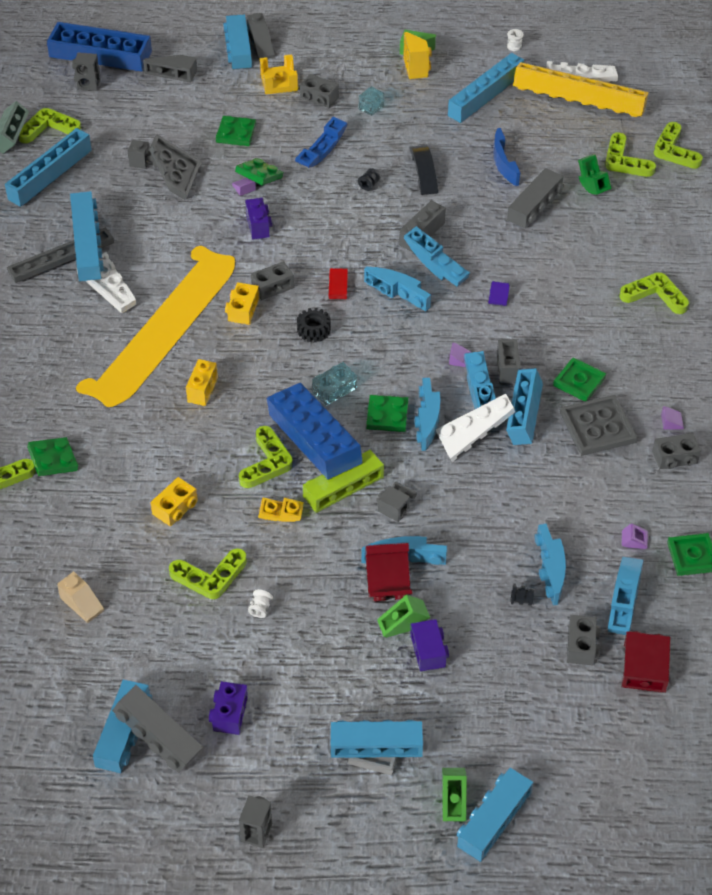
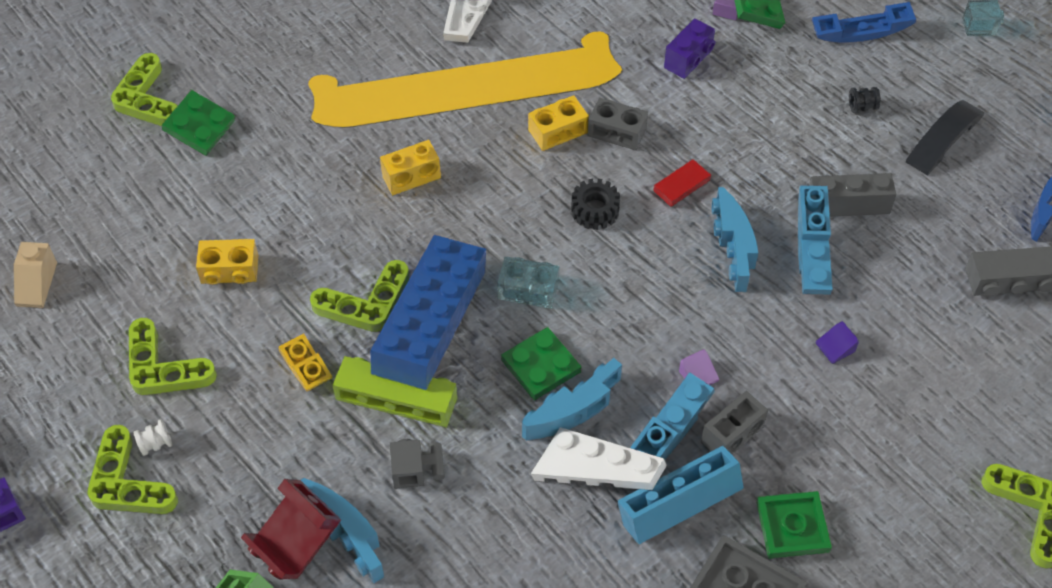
camera: 50 degrees right, 5 degrees up
none -> lime beam [87,425,178,514]

